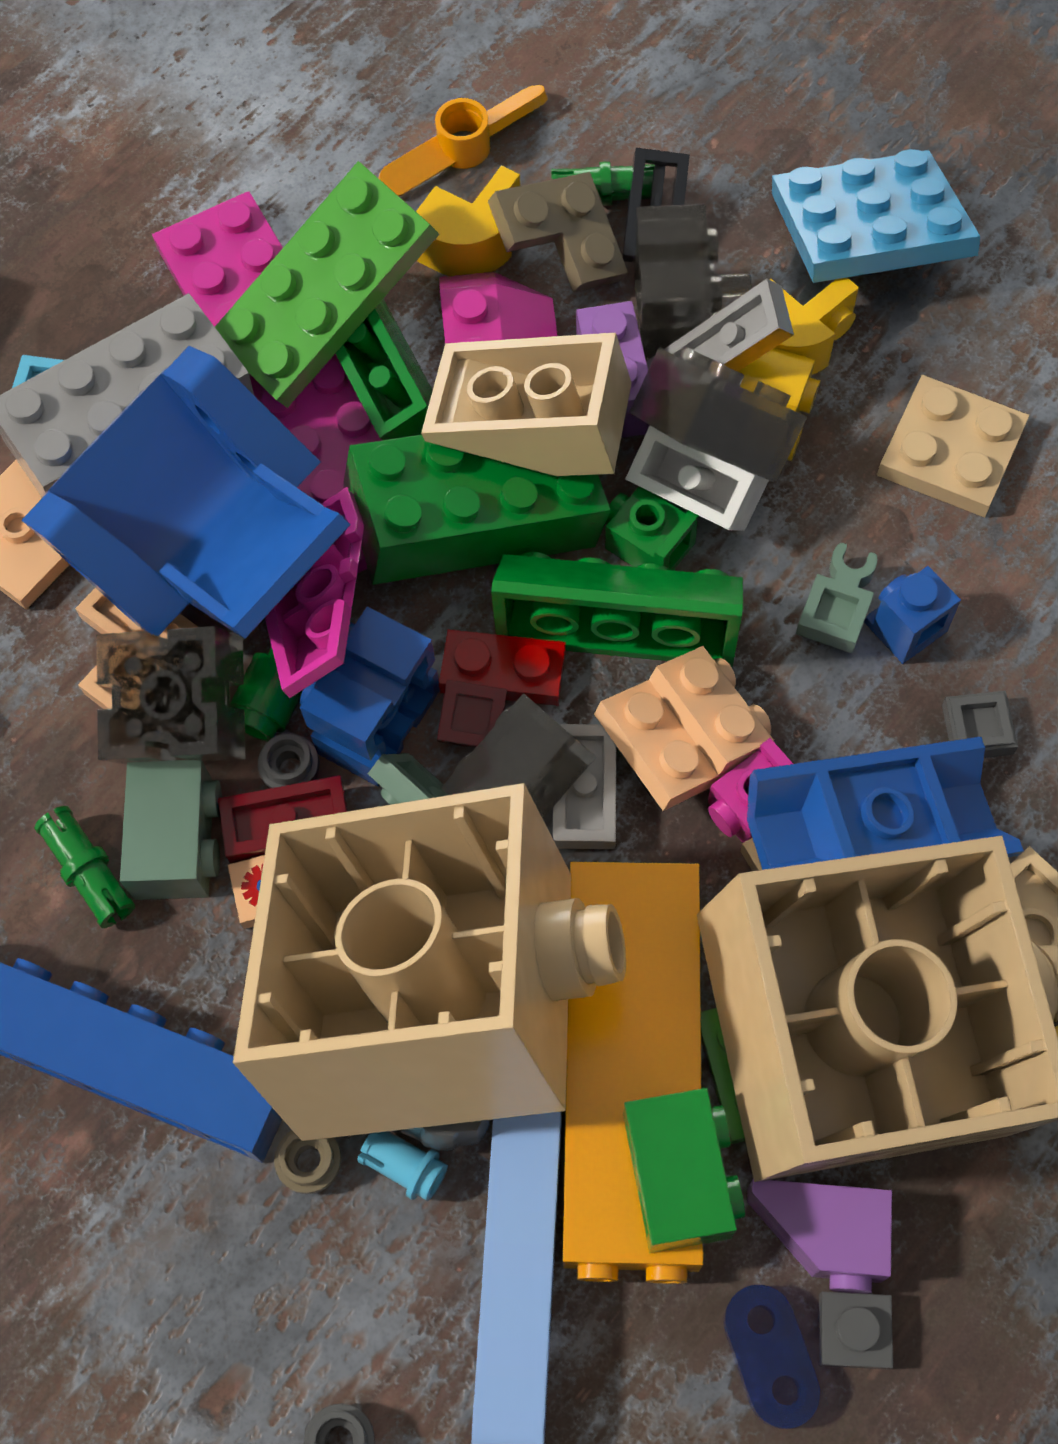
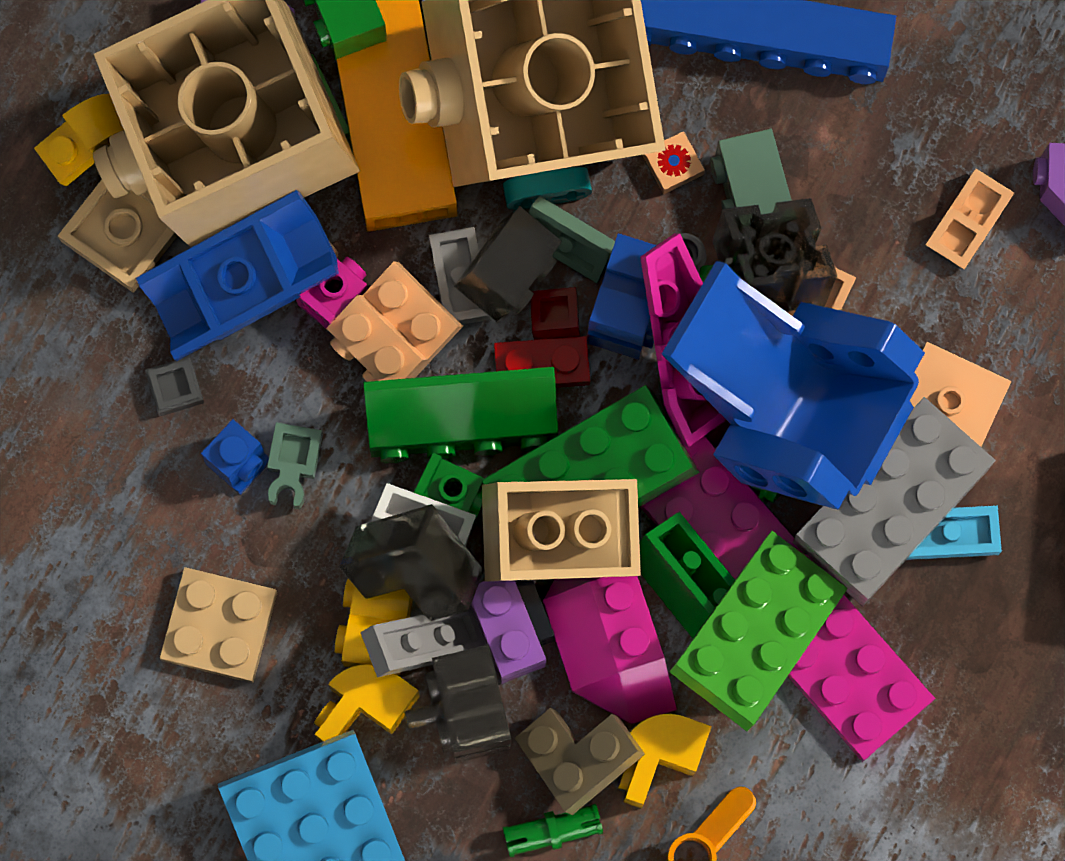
camera: 160 degrees right, 10 degrees up
green pin [34,806,136,928] -> none
dark red plate [218,775,348,864] -> none
black tile [622,147,690,268] -> none

